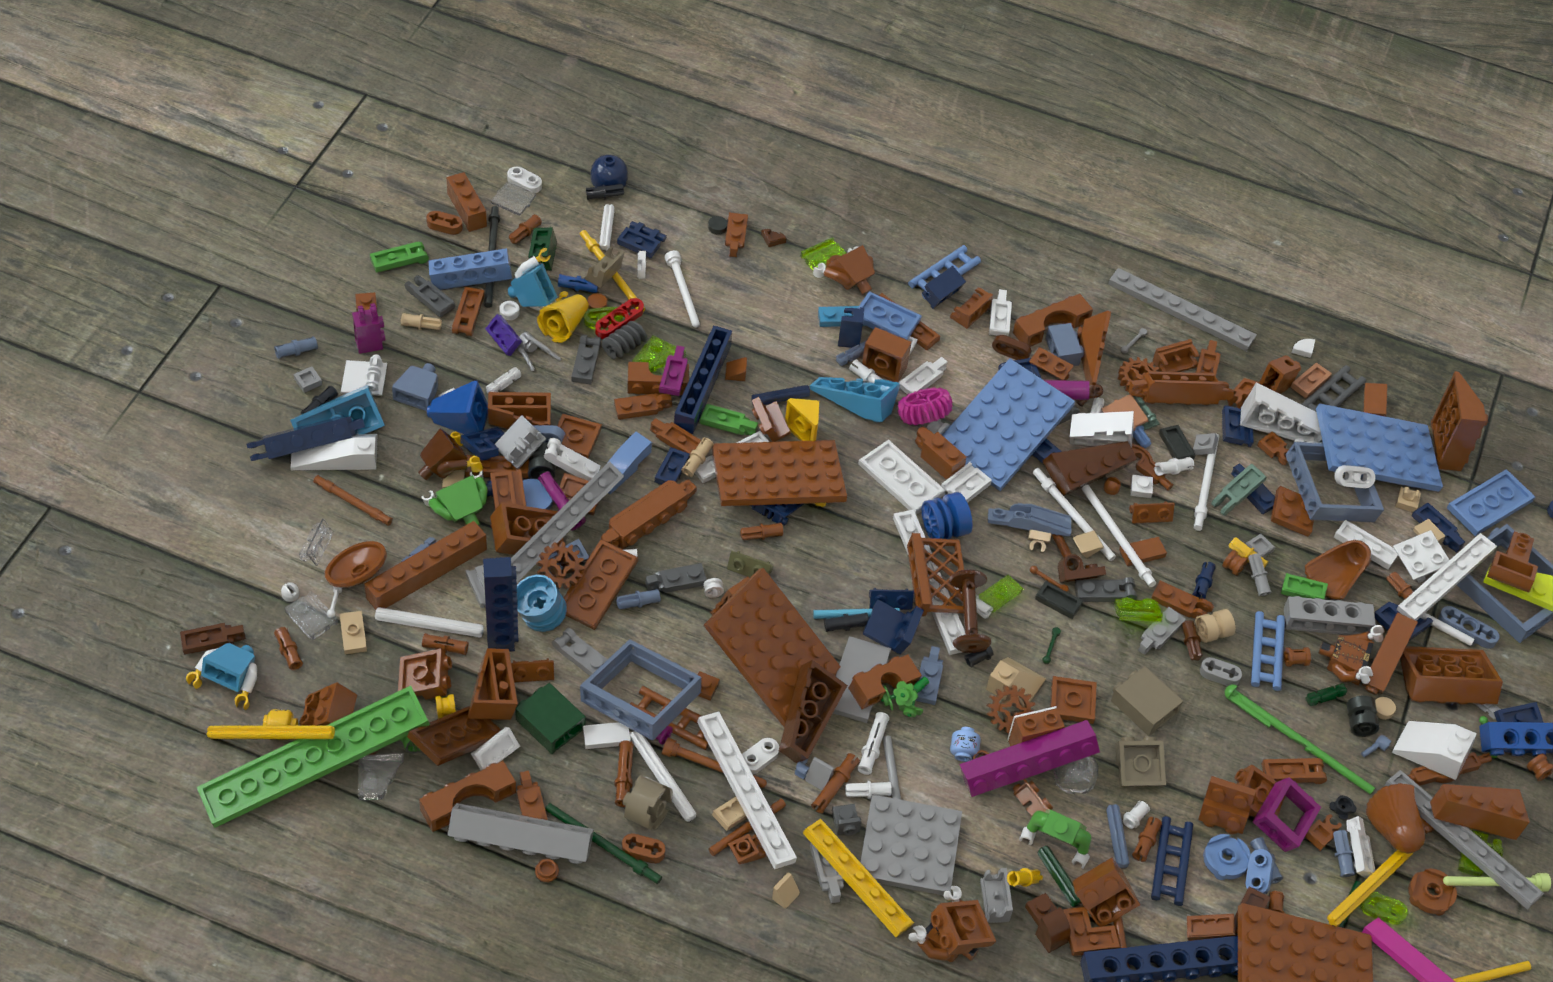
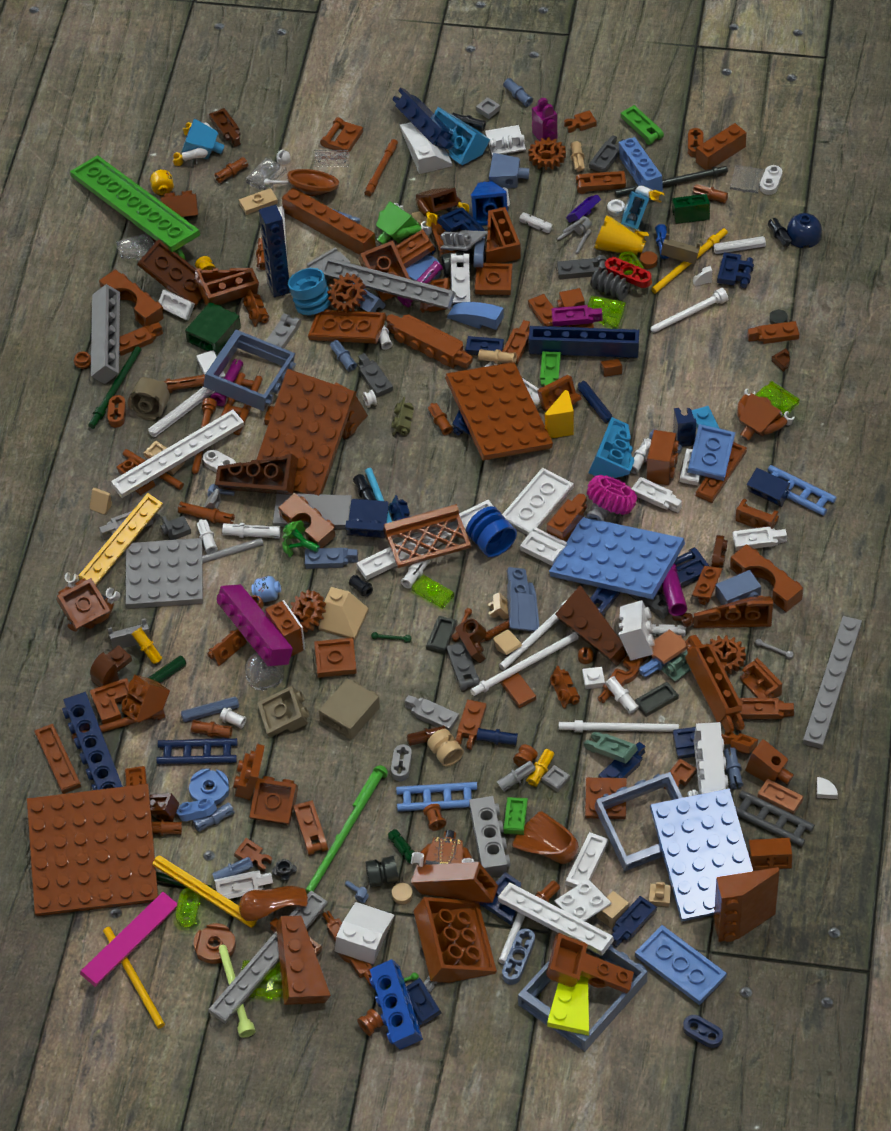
camera: 85 degrees right, 0 degrees up
yellow axle [207,726,335,739] -> none
dark orange plate [398,649,452,700] -> none
reddish brown hose [949,569,992,653] -> none
bright green torso [1019,809,1091,869] -> none
clear neon green plate [1114,597,1163,622] -> none
light grey plate [1193,433,1218,455] -> none
magenta window [1253,777,1321,852] -> none
white plate [1335,465,1375,488] -> none
none -> dark orange plate [320,117,363,155]
none -> dark orange gear [528,137,566,170]

